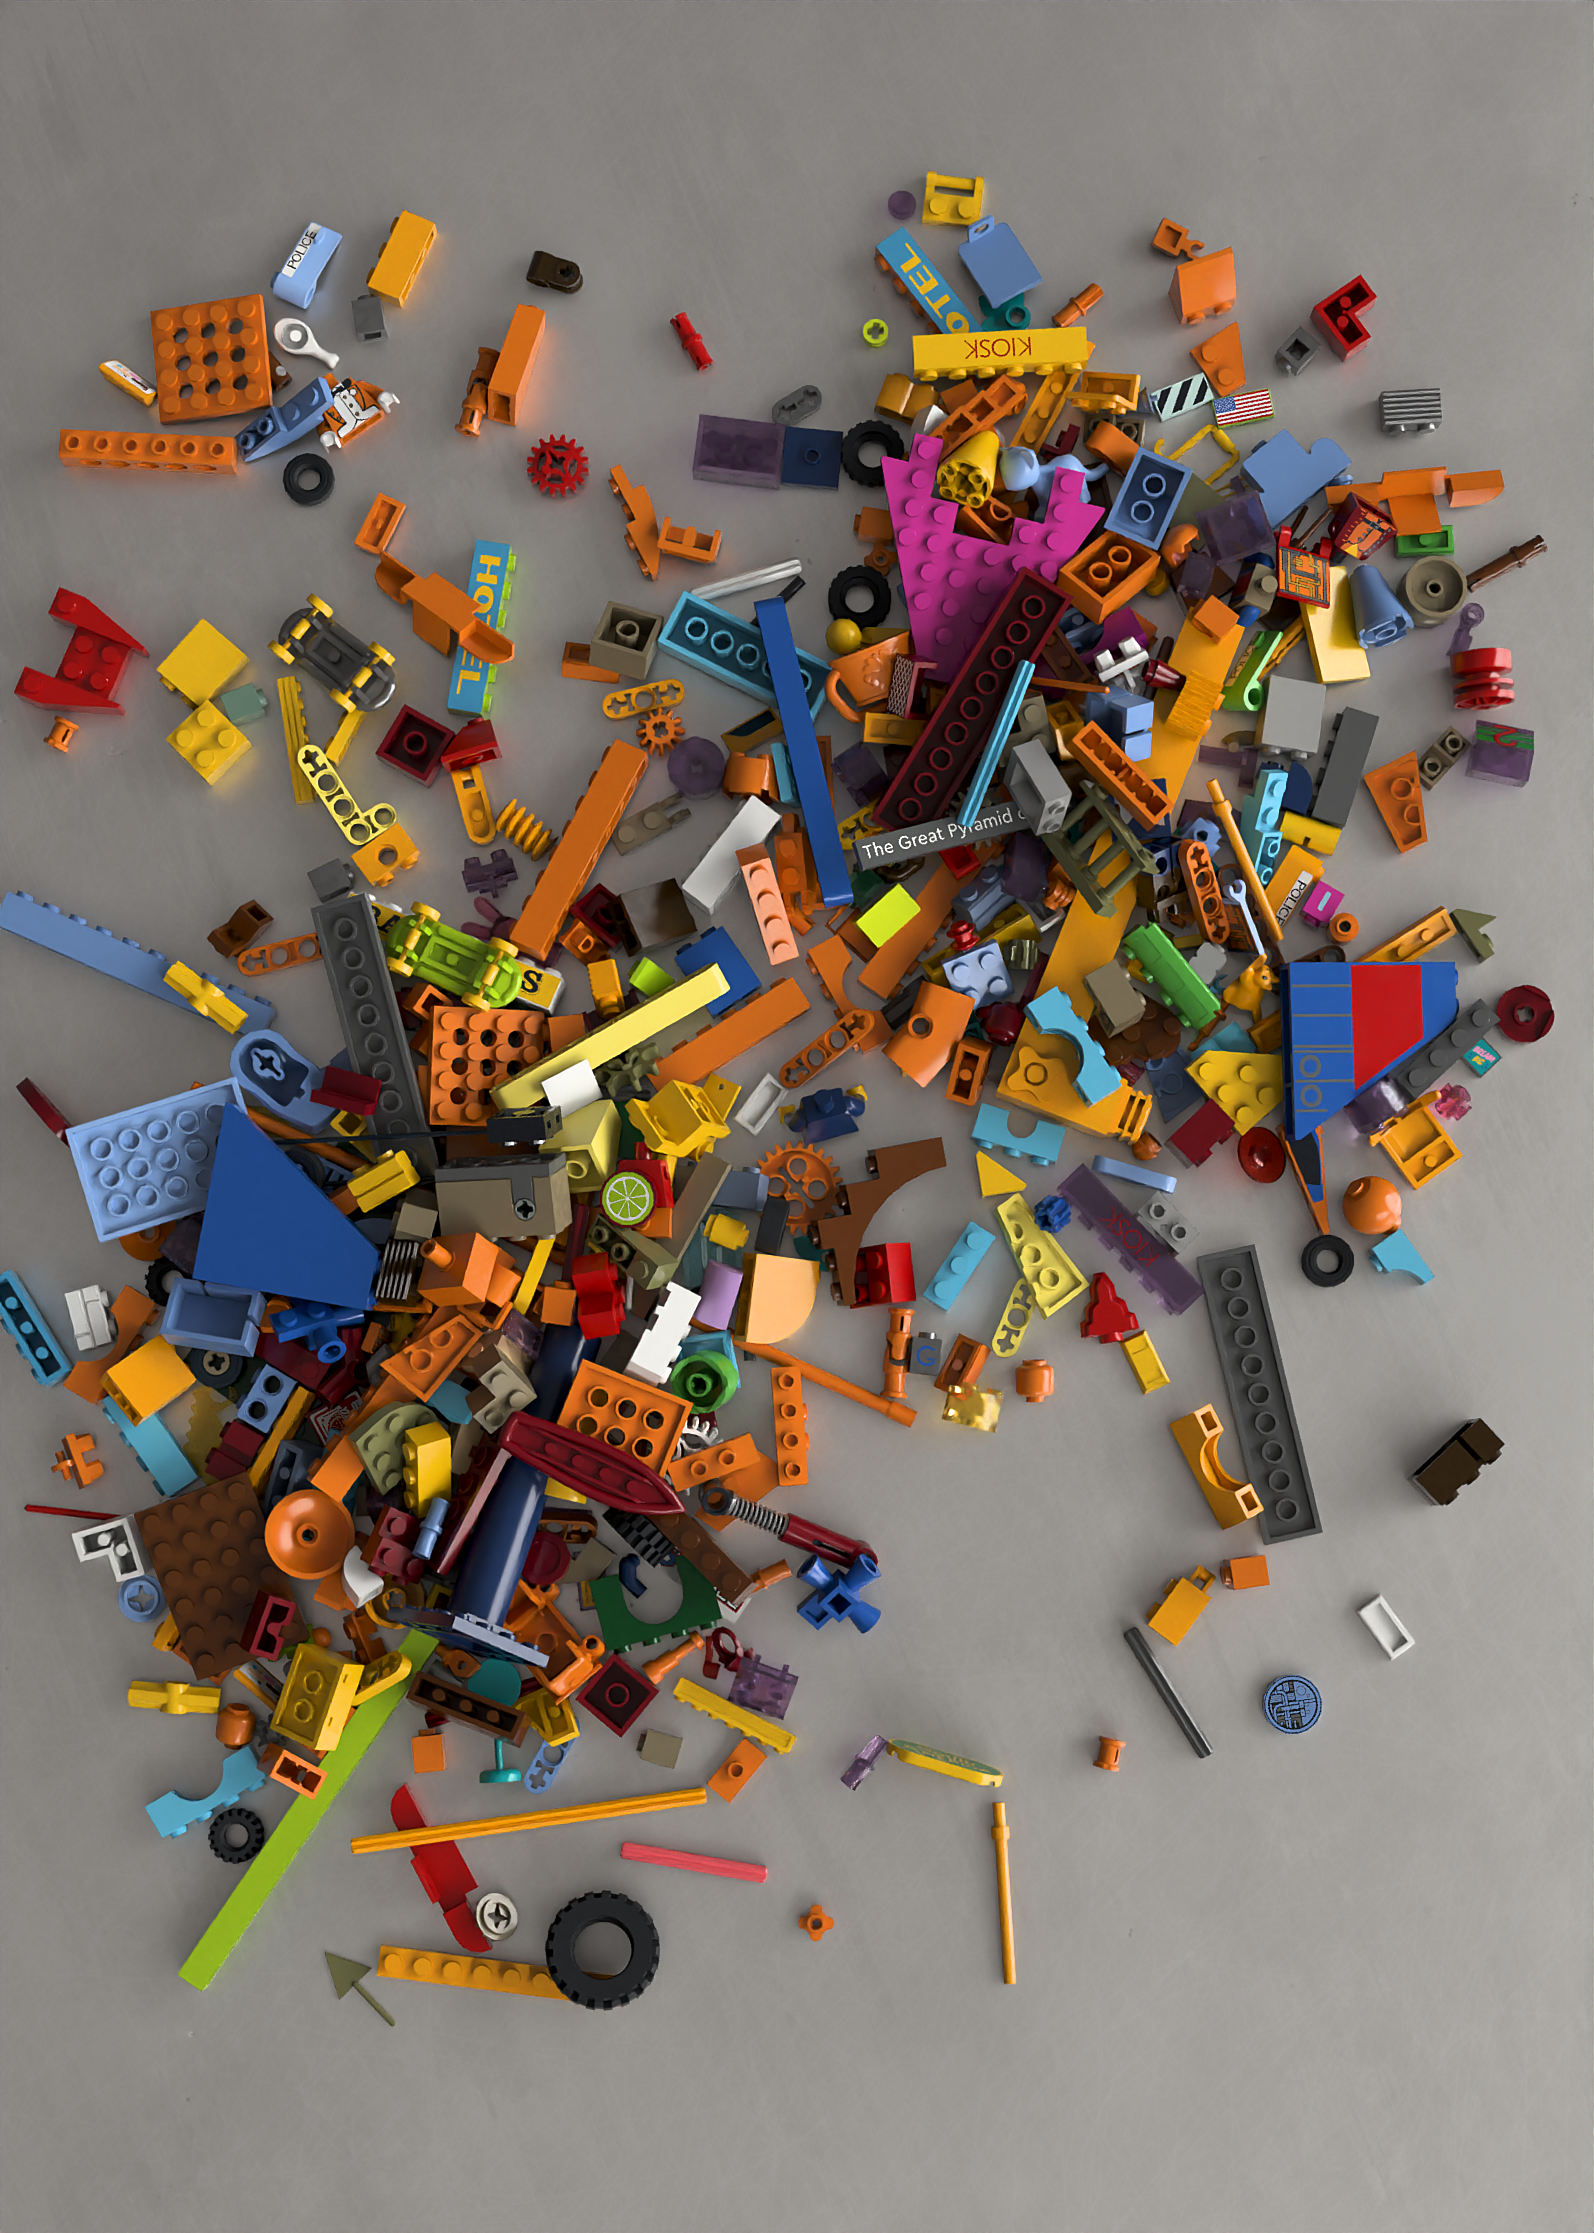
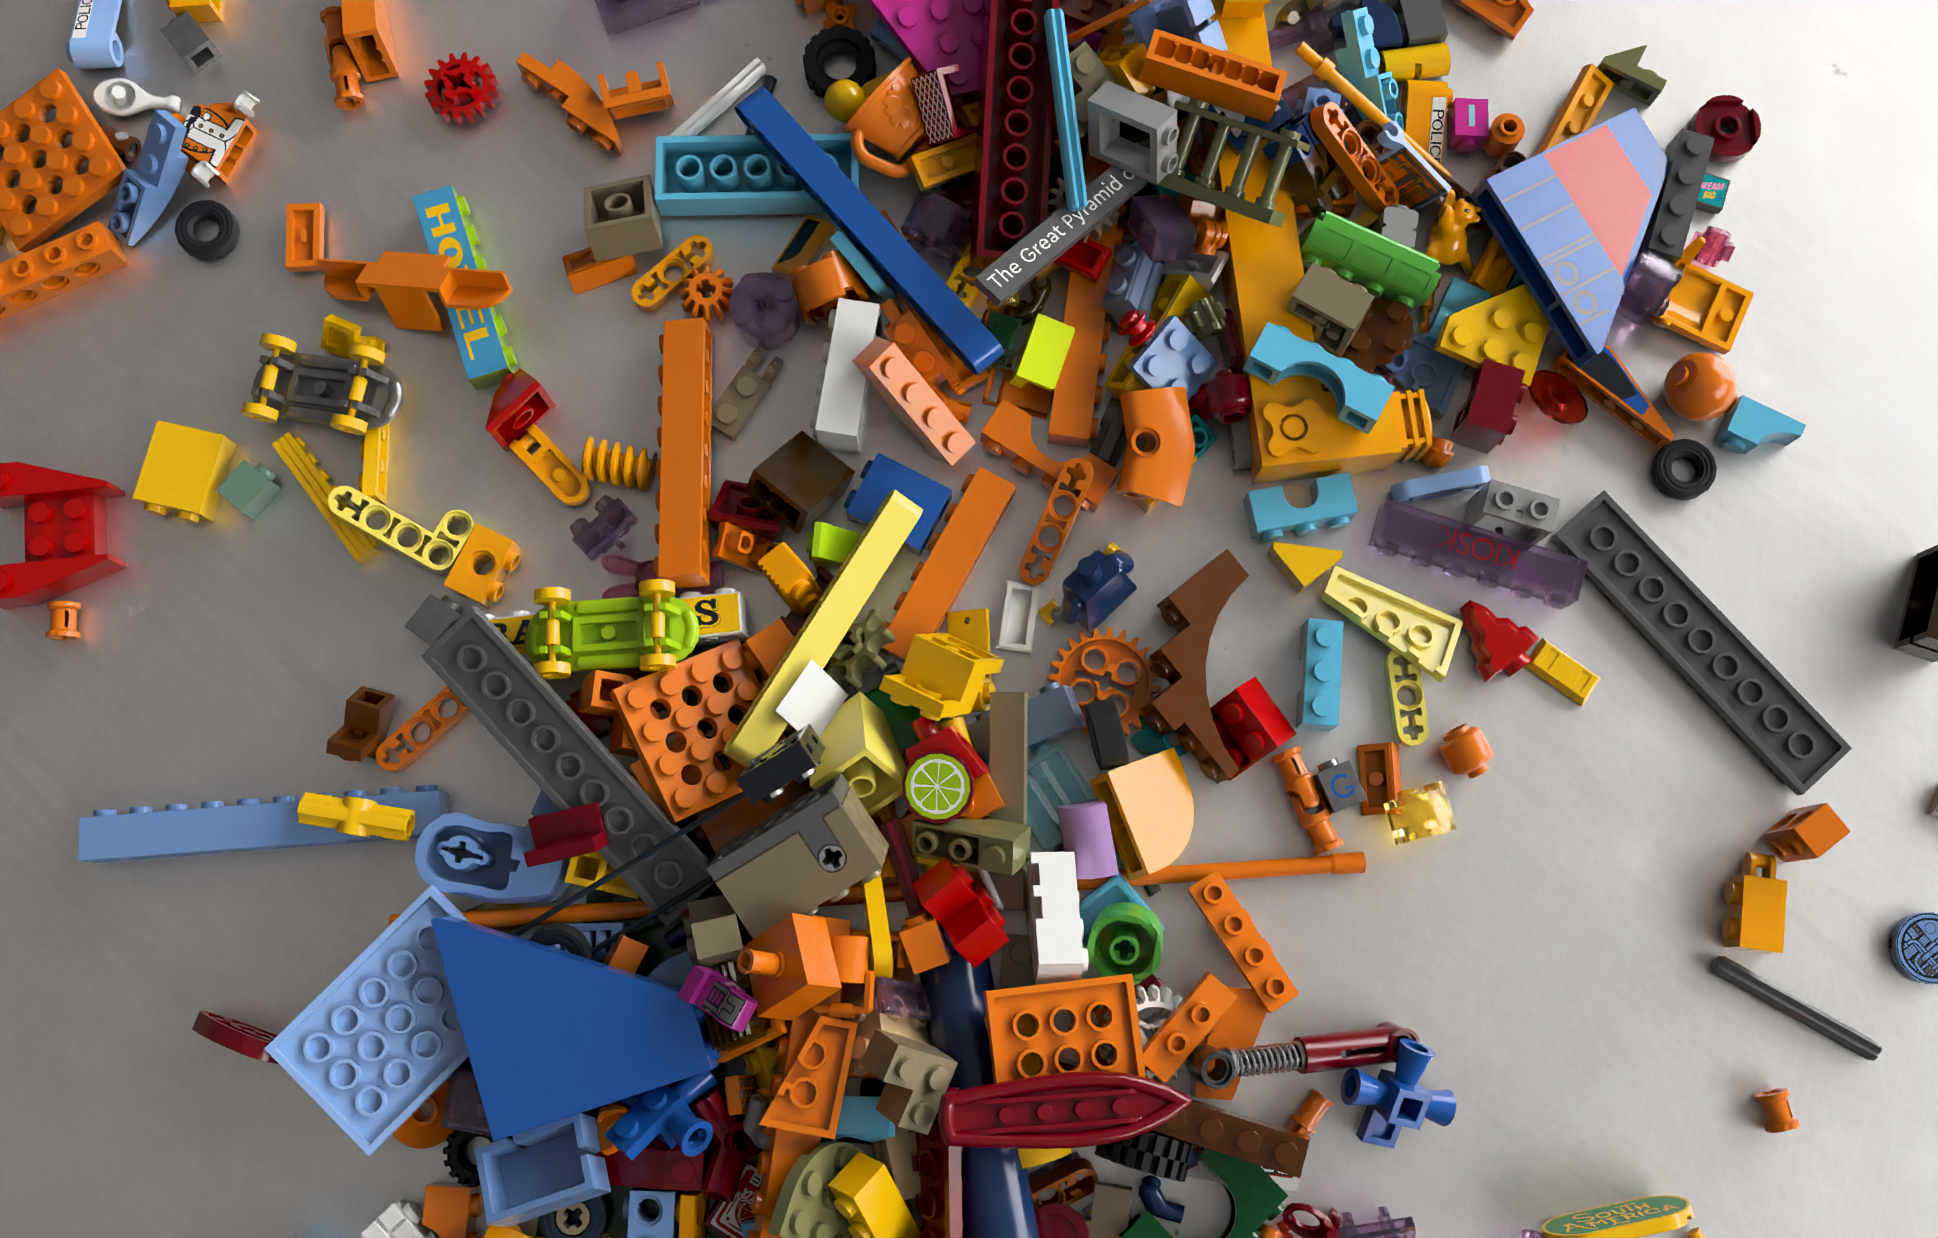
camera: 30 degrees left, 5 degrees down
yellow brick [166,699,252,786] -> none
yellow brick [347,1150,420,1213] -> none
dark red brick [375,704,456,788] -> none
yellow brick [703,1213,749,1251] -> none
orange brick [945,1035,995,1106] -> none
blue gear [1033,1195,1071,1233] -> none
light orange arch [1169,1404,1264,1530] -> none
none -> yellow plate [320,314,386,359]
none -> magenta leg [677,965,758,1032]

